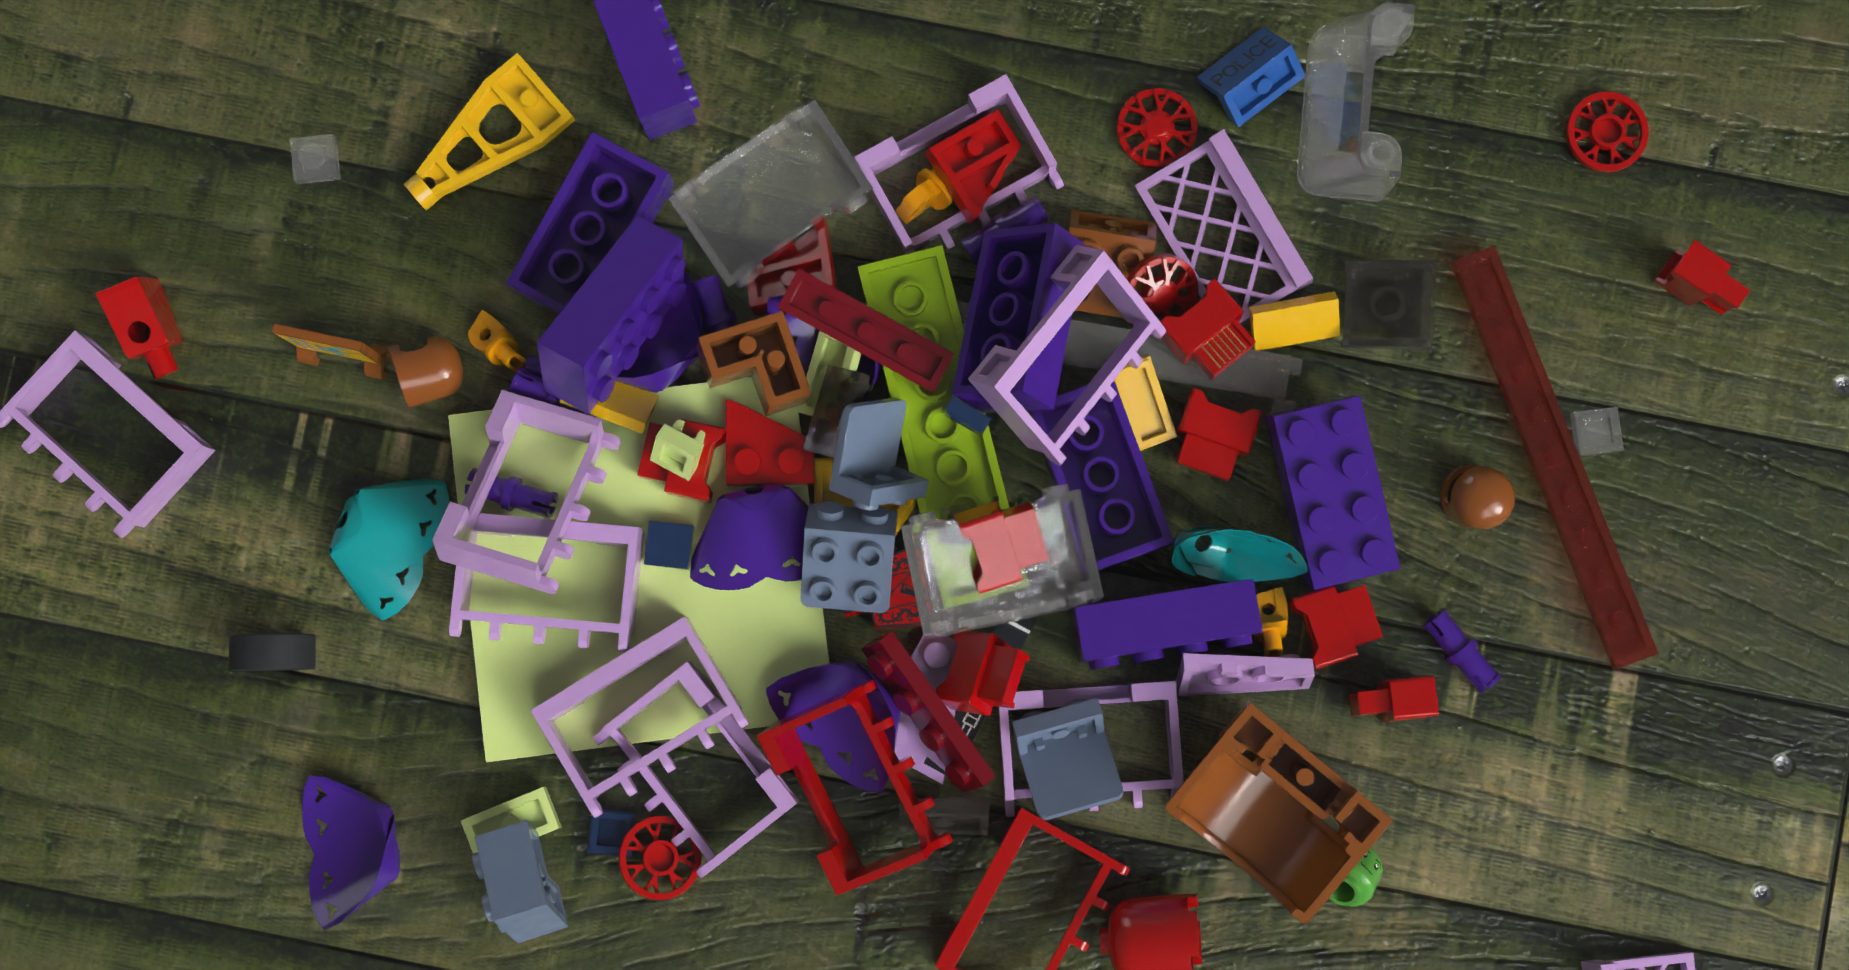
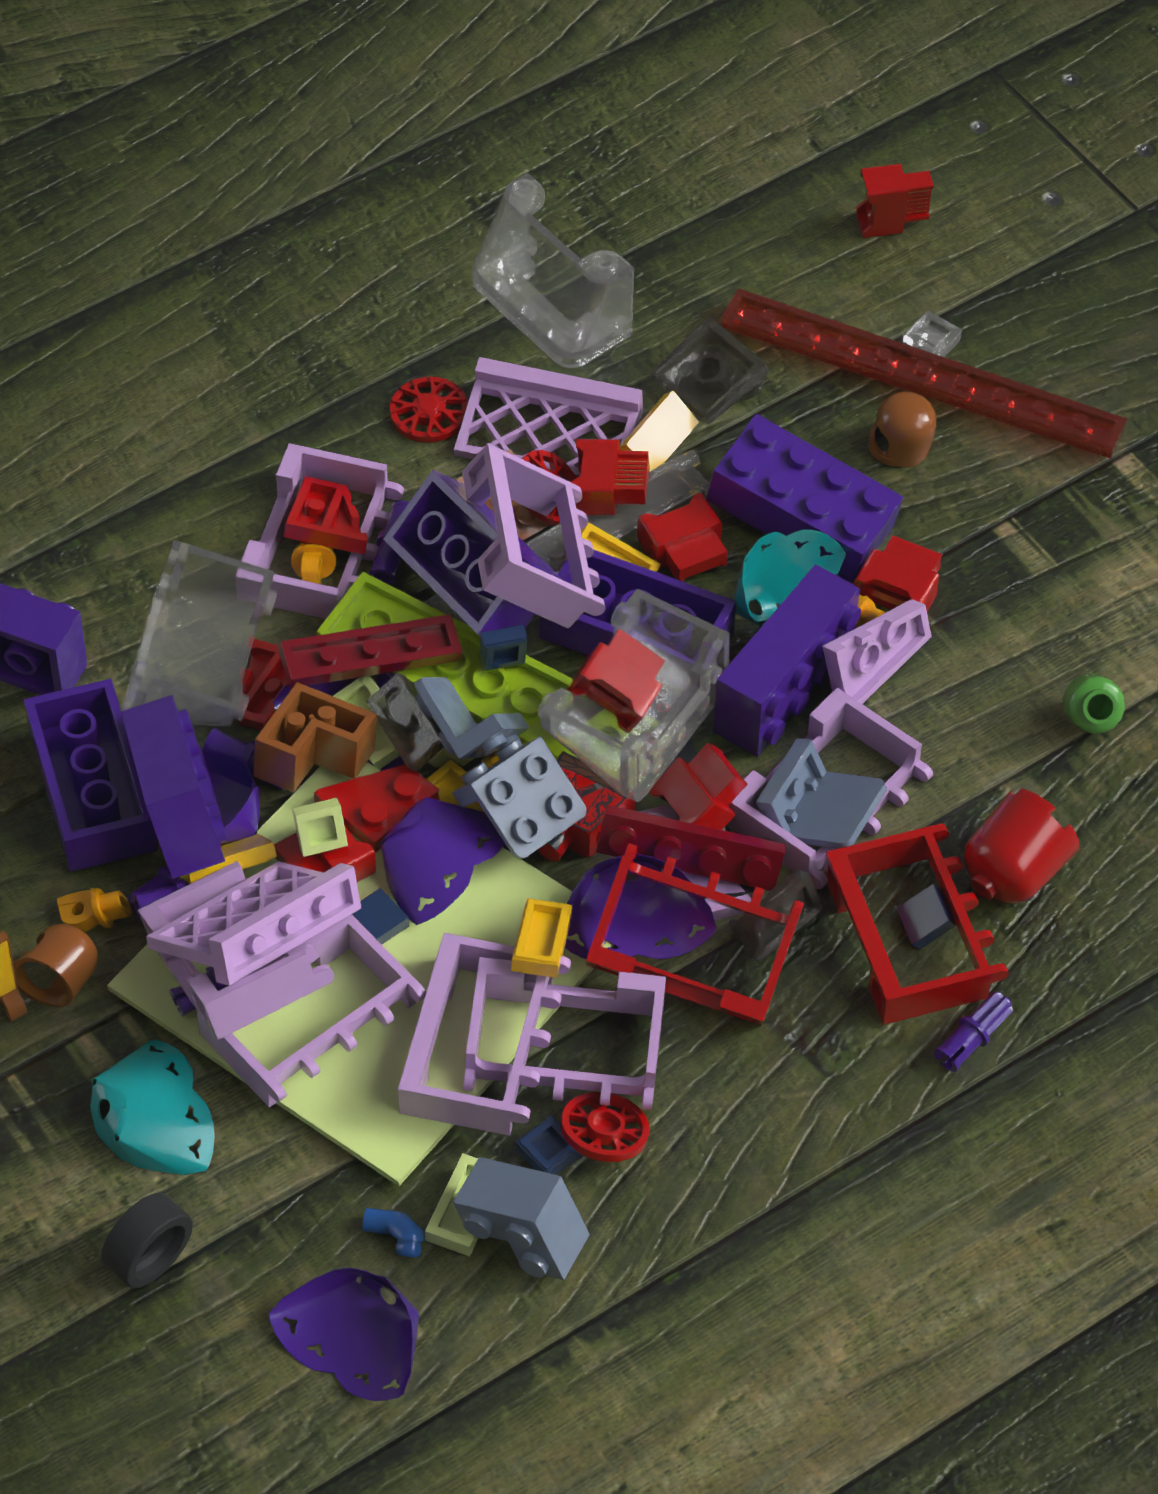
camera: 50 degrees left, 30 degrees down
dark orange piece [1165,701,1393,924] -> none
blue panel [1197,26,1305,127] -> none
red piece [1348,675,1439,723] -> none
dark purple pin [1422,608,1501,694] -> none
red wheel [1566,92,1649,173] -> none
none -> lavender fence [146,861,361,986]
none -> blue arm [363,1207,425,1257]
none -> yellow tile [511,898,572,978]
none -> dark blue tile [897,884,956,949]

